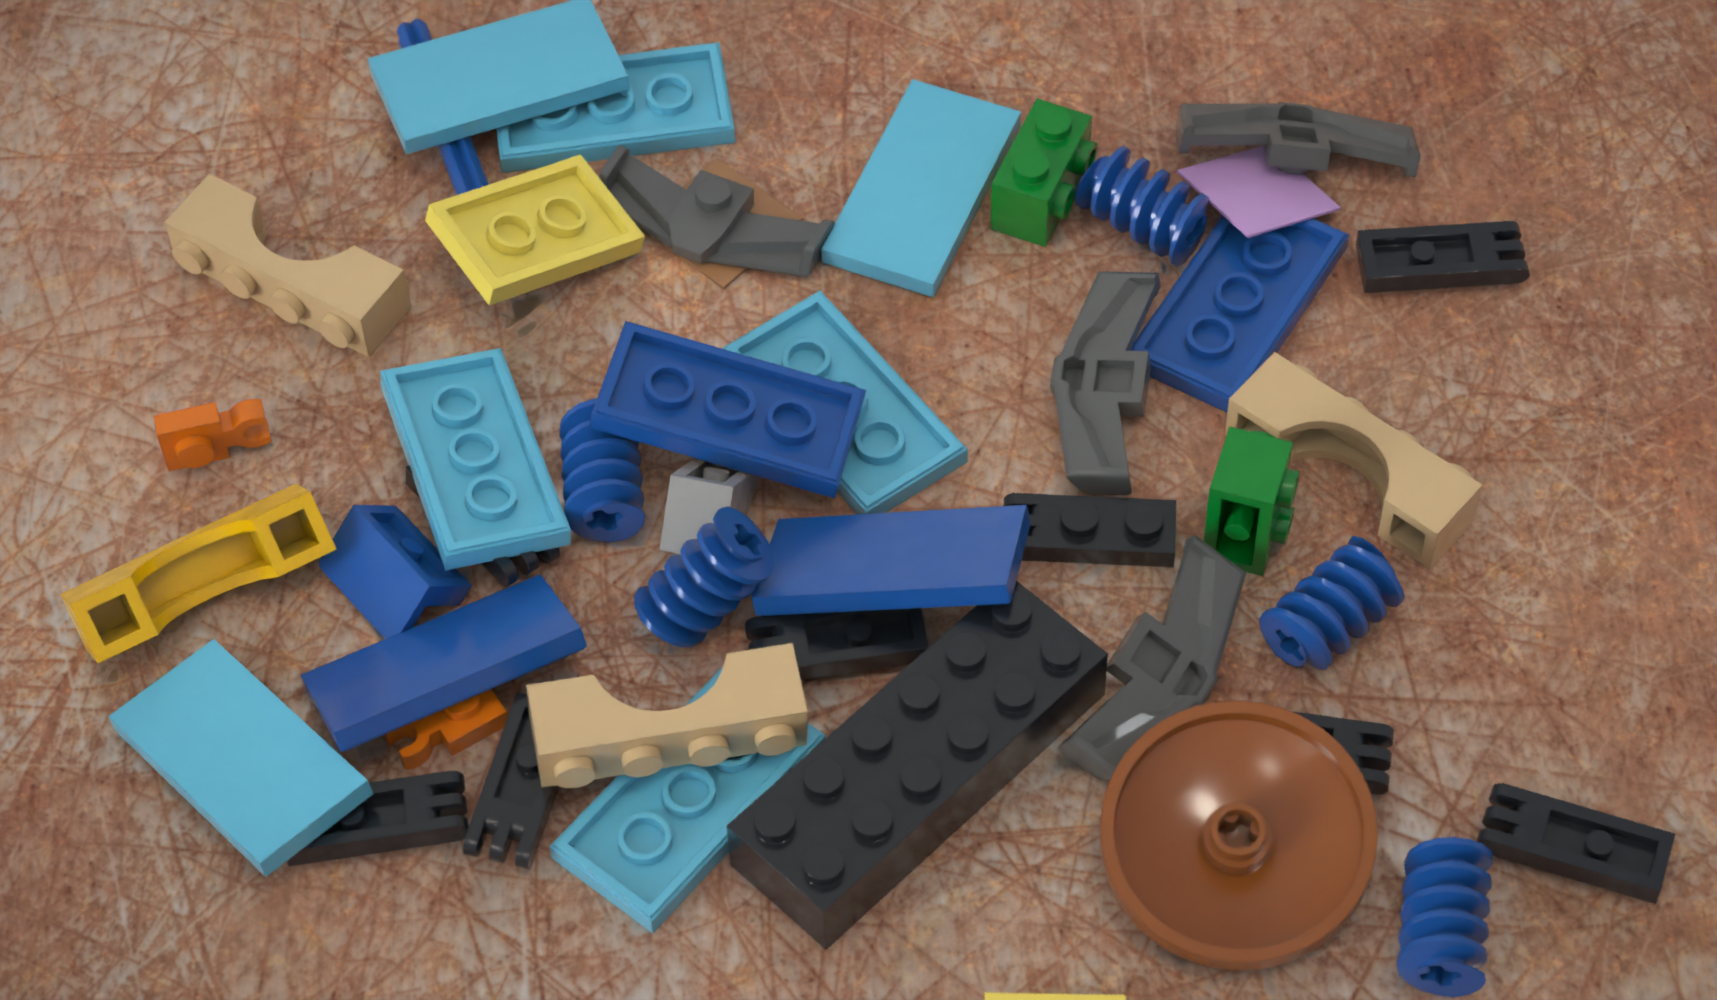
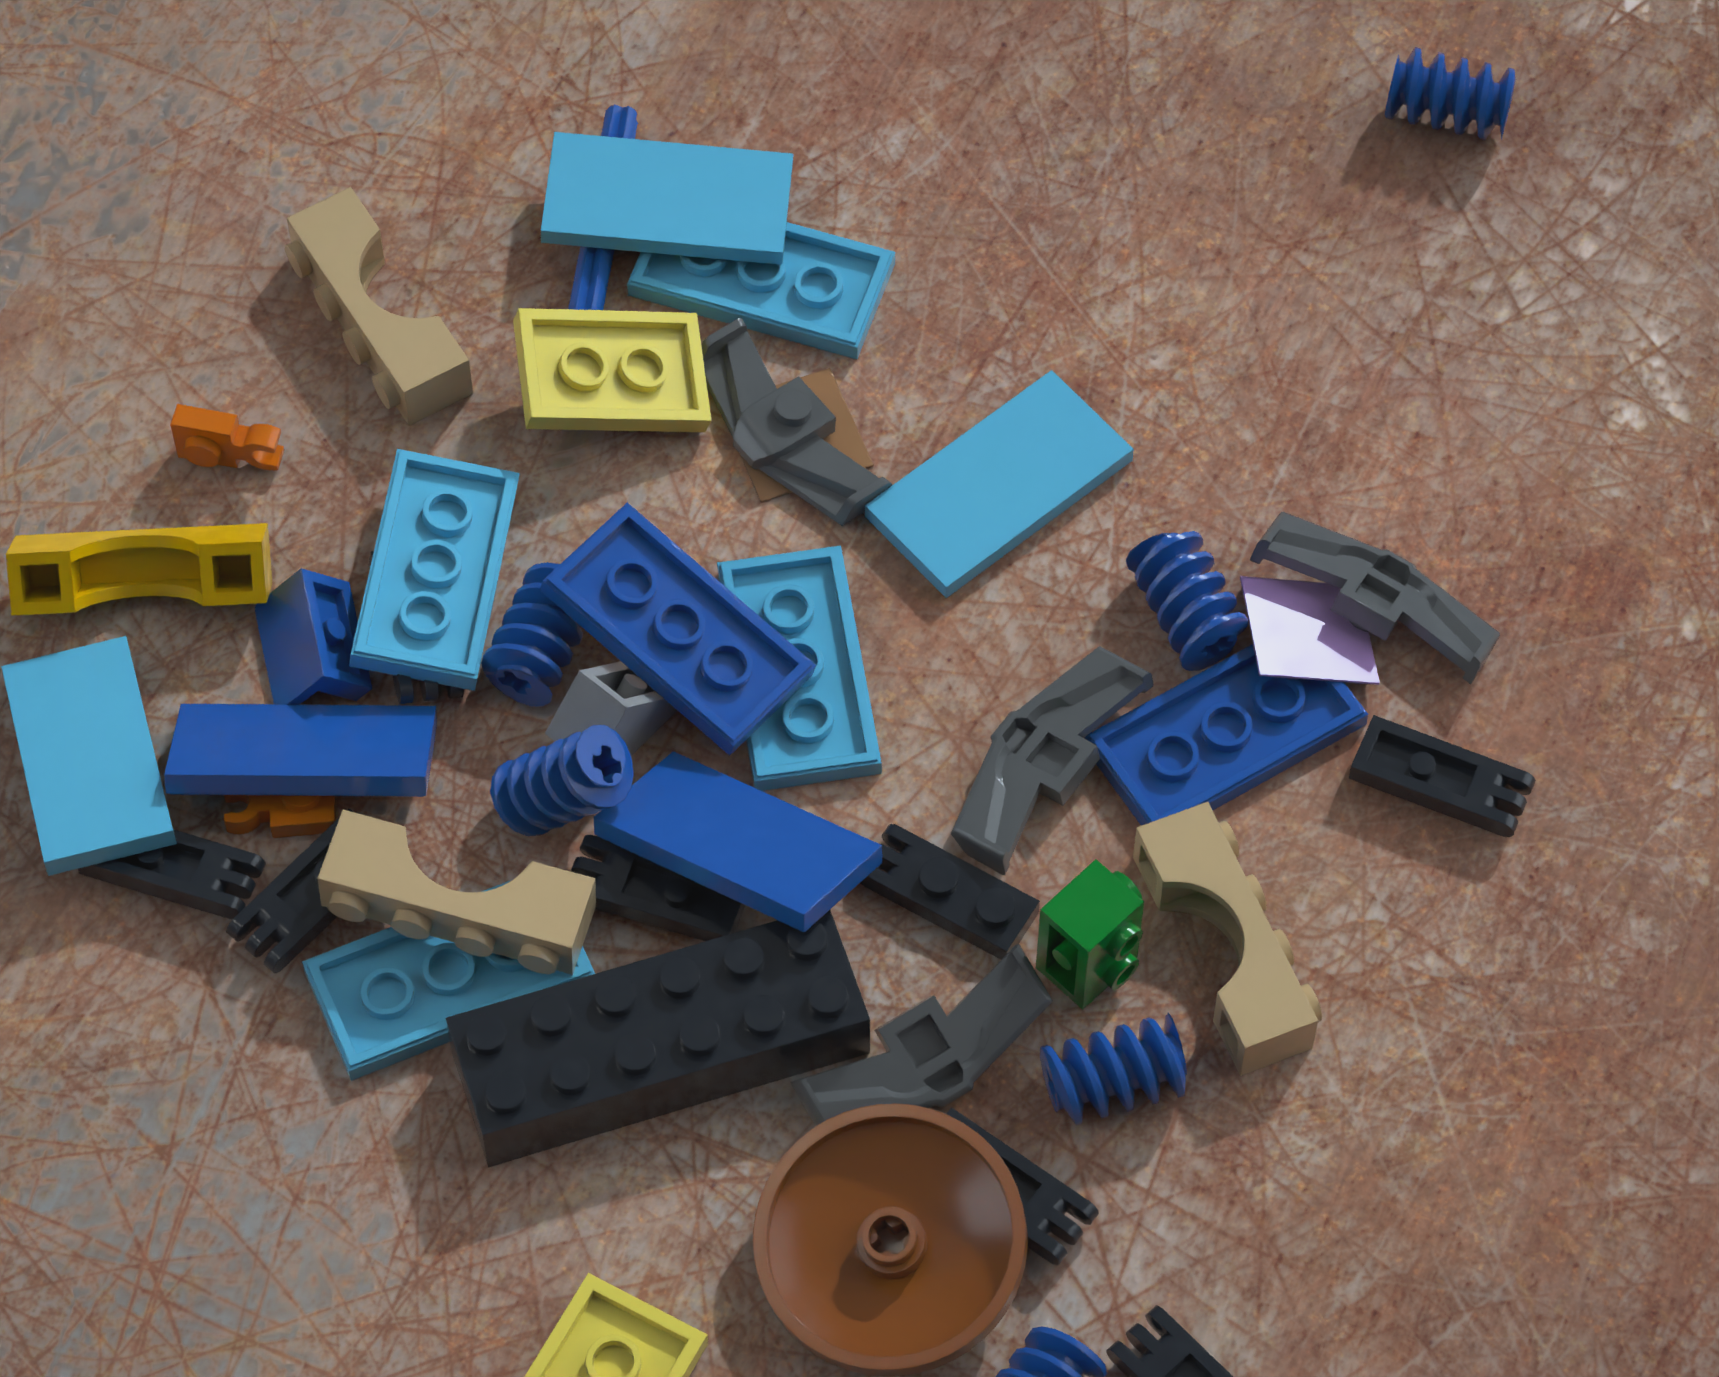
camera: 25 degrees right, 5 degrees up
green brick [990,98,1098,247] -> none

